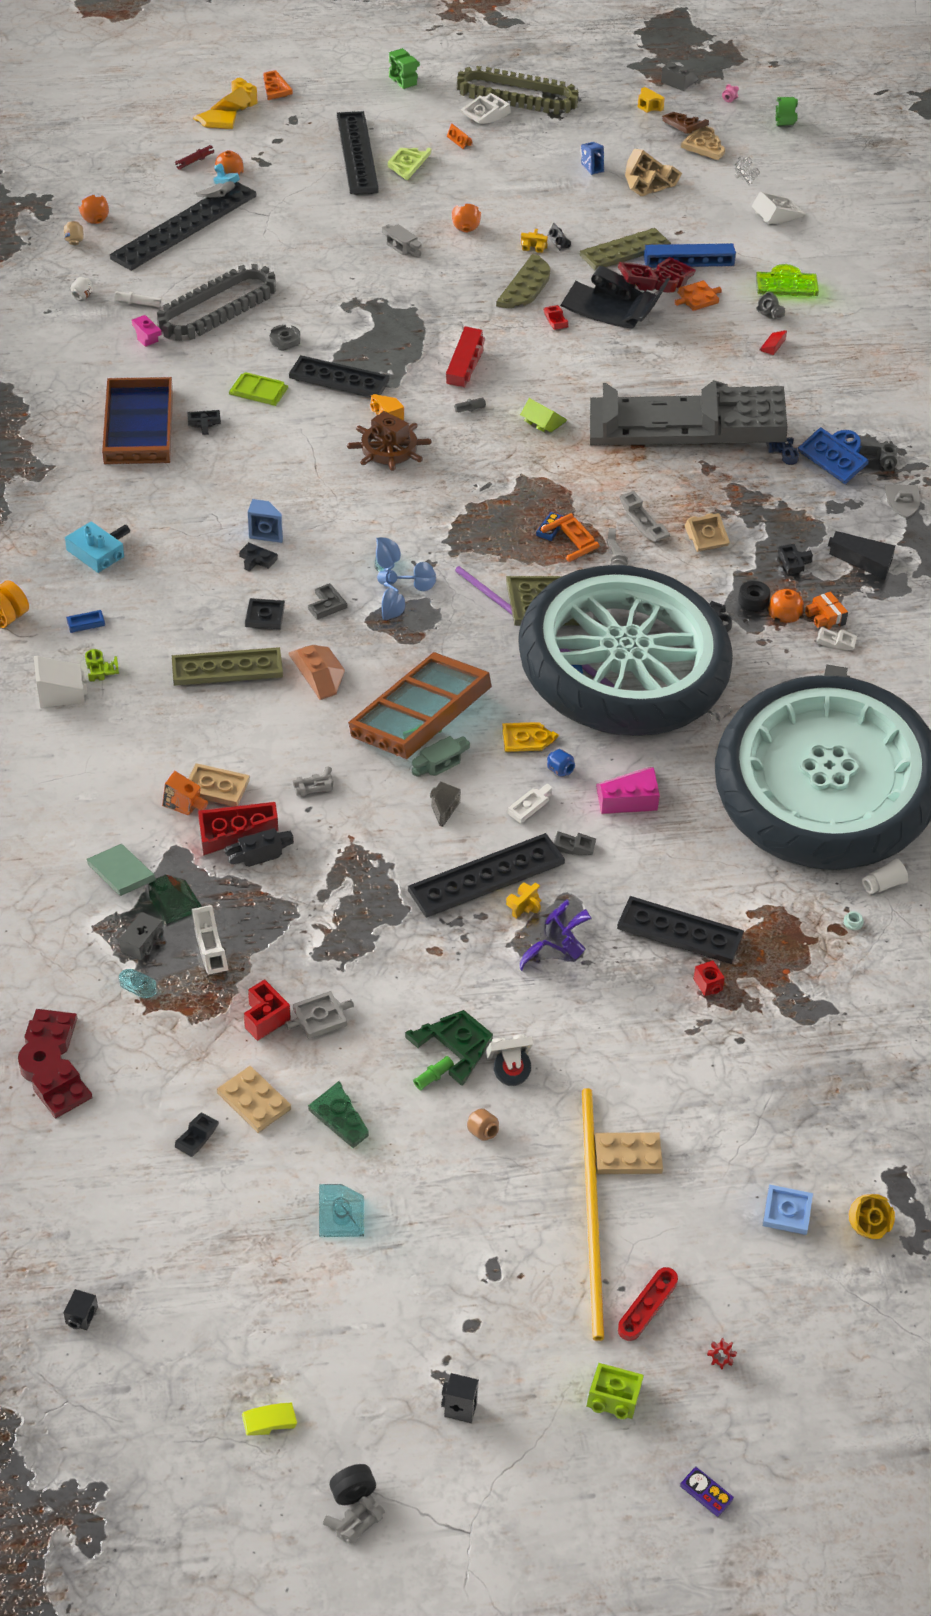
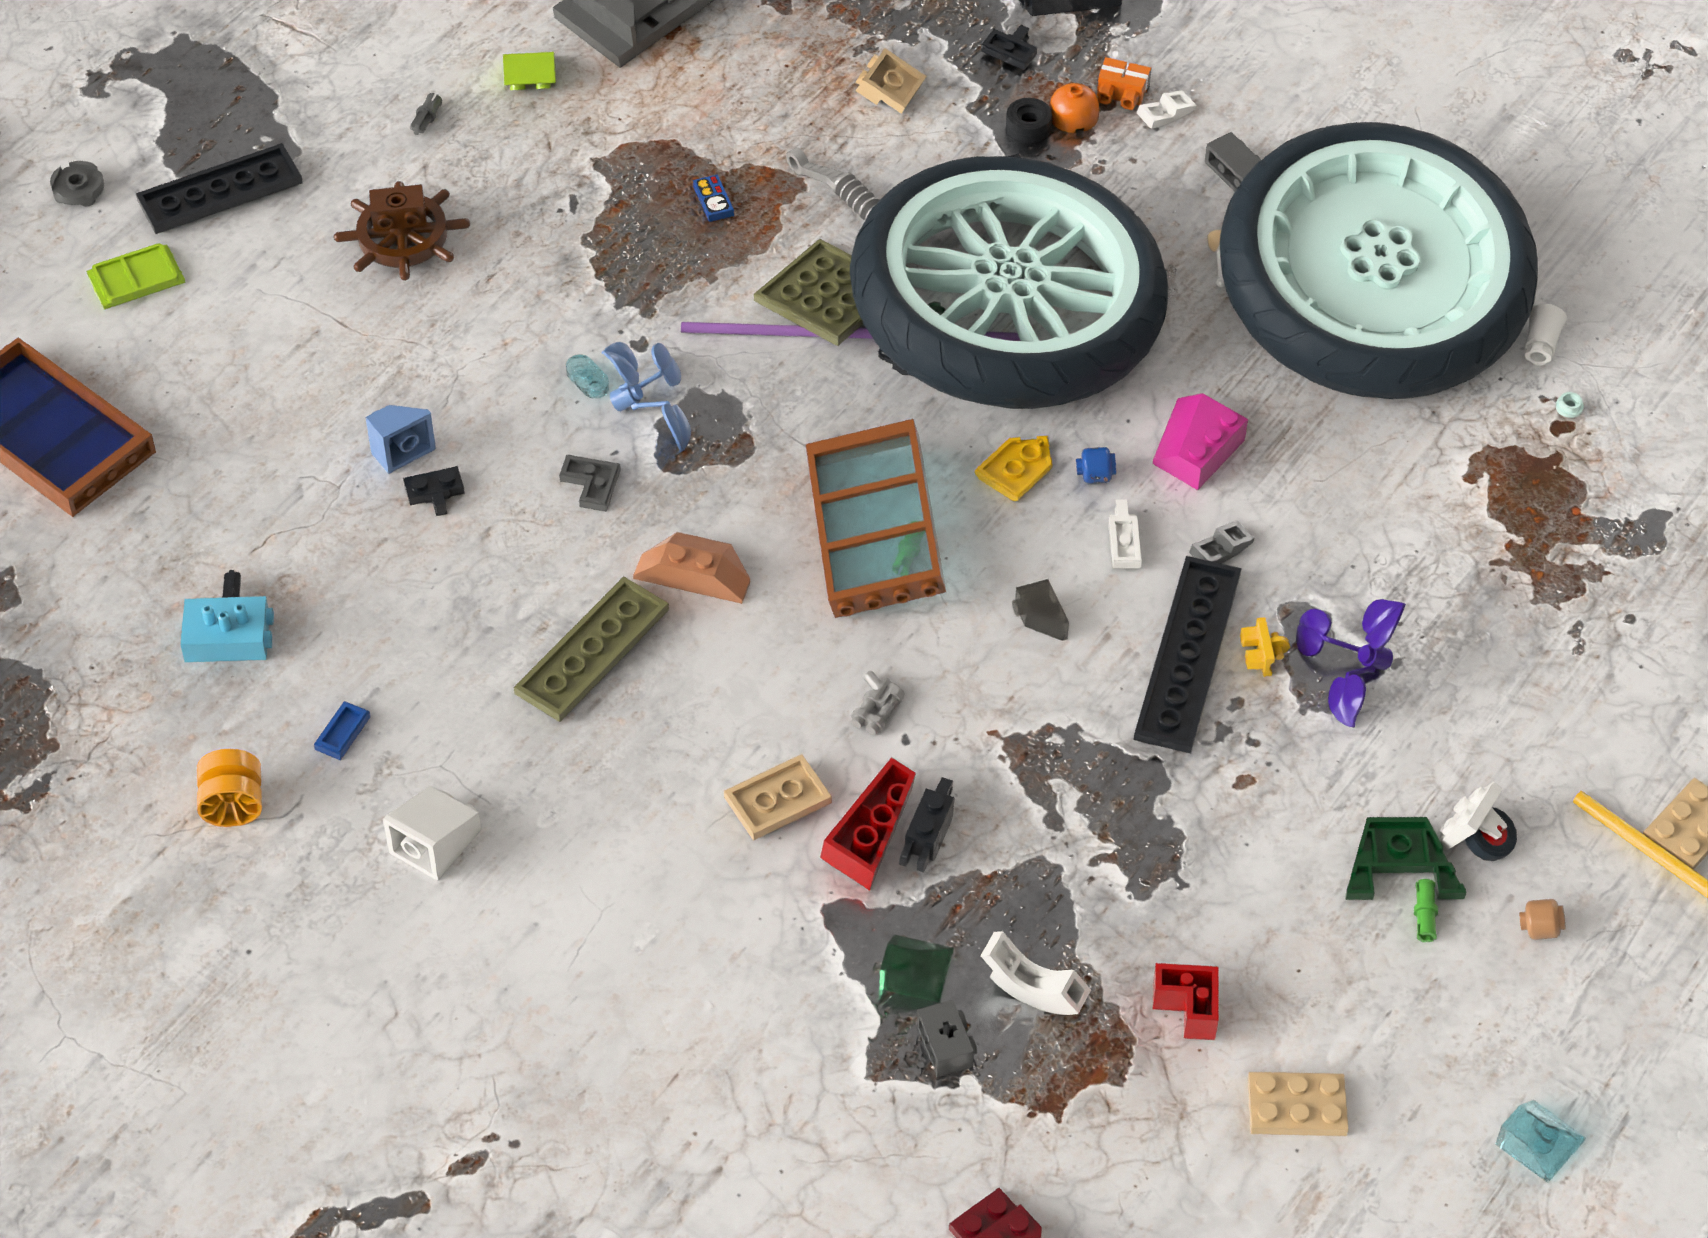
camera: 45 degrees left, 5 degrees up
lime piece [85,649,119,682] -> none
sand green tile [86,843,156,896] -> none
clear light blue plate [119,969,157,998] -> none
orange torso [162,770,208,815] -> none
black slope [175,1112,219,1157] -> none
black hinge [187,410,221,435] -> none
black plate [245,598,285,630] -> none
light grey plate [285,991,354,1039] -> none
clear green wing [308,1081,369,1148] -> none
light orange slope [370,394,404,420] -> none
sand green hinge [412,736,470,777] -> none
red wedge [446,326,485,388] -> none
orange plate [541,513,600,562] -> none
black plate [617,896,744,964] -> none
light grey slope [620,491,670,542] -> none
red brick [693,960,725,997] -> none

